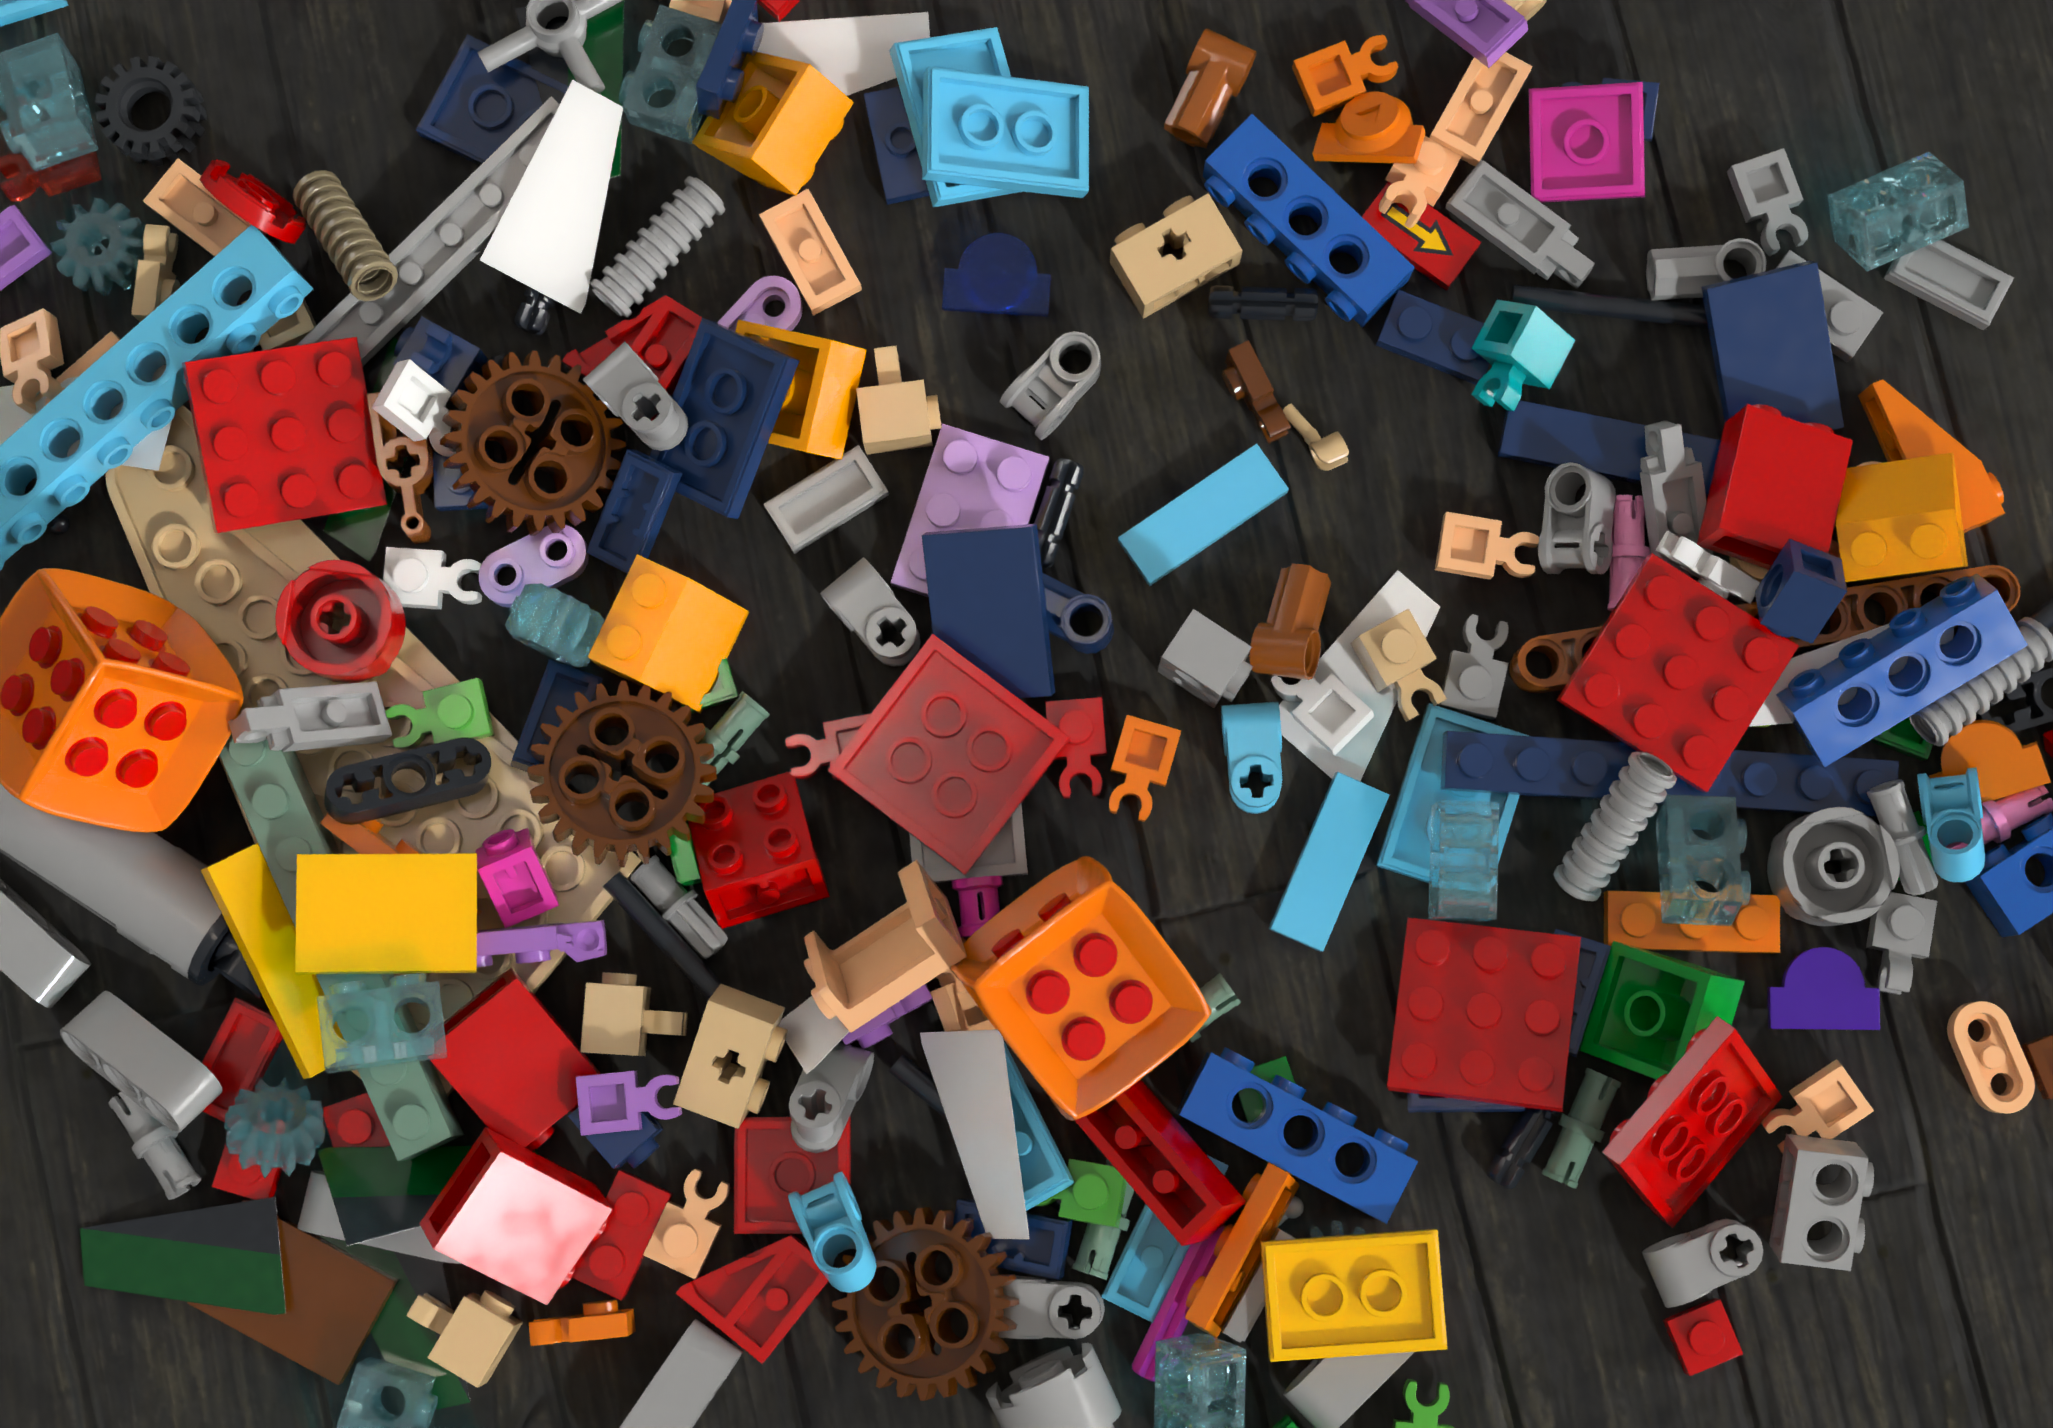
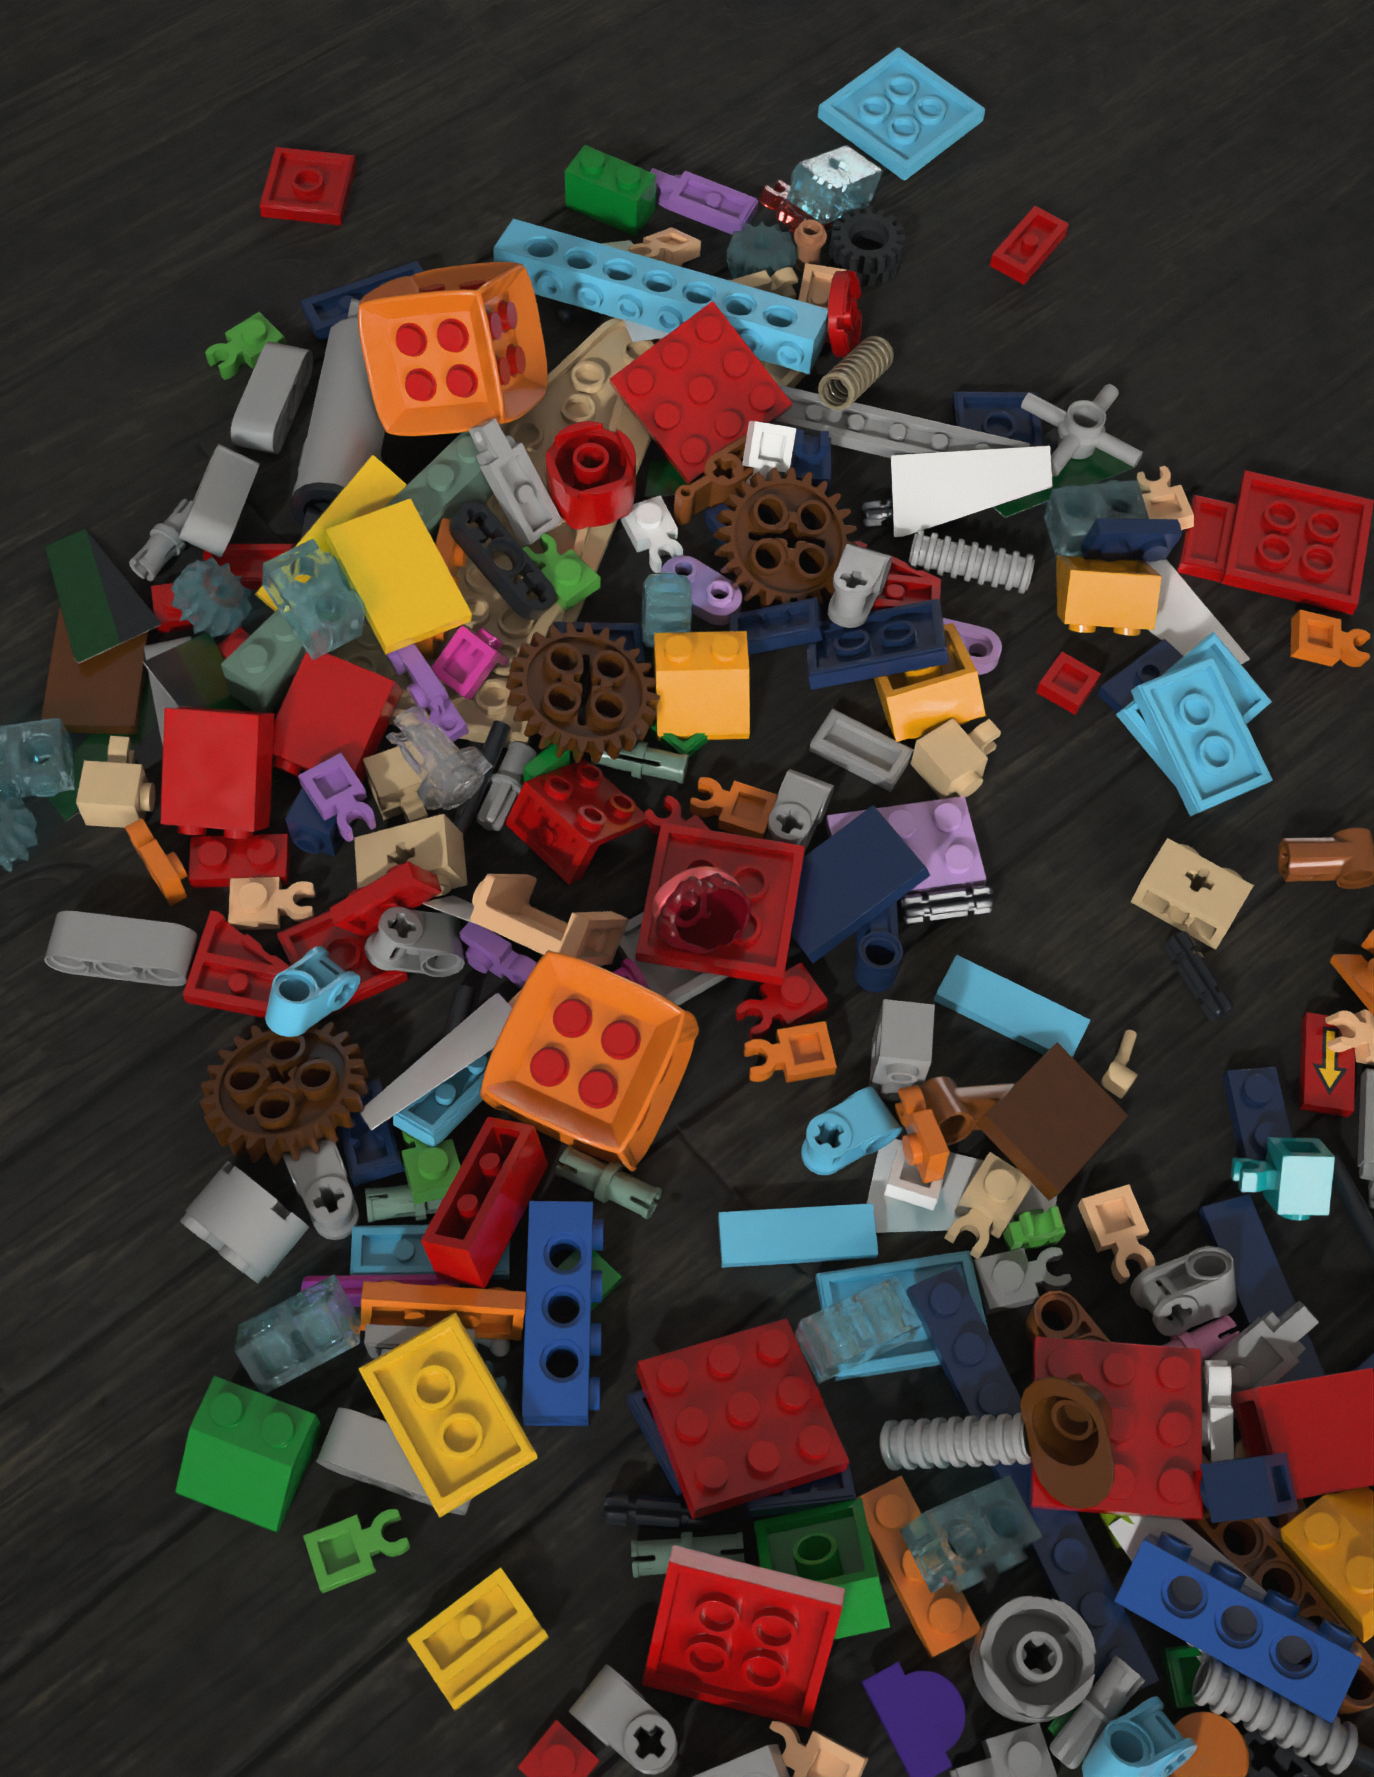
camera: 55 degrees right, 20 degrees down
light nougat plate [759,189,862,316] -> none
clear blue piece [942,233,1051,317] -> none
light grey piece [1000,331,1101,440] -> none
blue brick [1203,114,1415,327] -> none
reddish brown plate [1222,340,1291,444] -> none
none -> red plate [330,861,442,938]
none -> clear piece [386,706,493,810]
none -> yellow plate [407,1567,549,1711]
none -> dark red hair [652,866,751,954]
none -> orange plate [689,777,778,839]
none -> nougat pin [794,220,827,274]
none -> orange plate [895,1084,950,1184]
none -> reddish brown tile [976,1042,1128,1201]
none -> bright green plate [1002,1206,1066,1251]
none -> reddish brown piece [1020,1374,1115,1509]
none -> red plate [1036,652,1101,715]

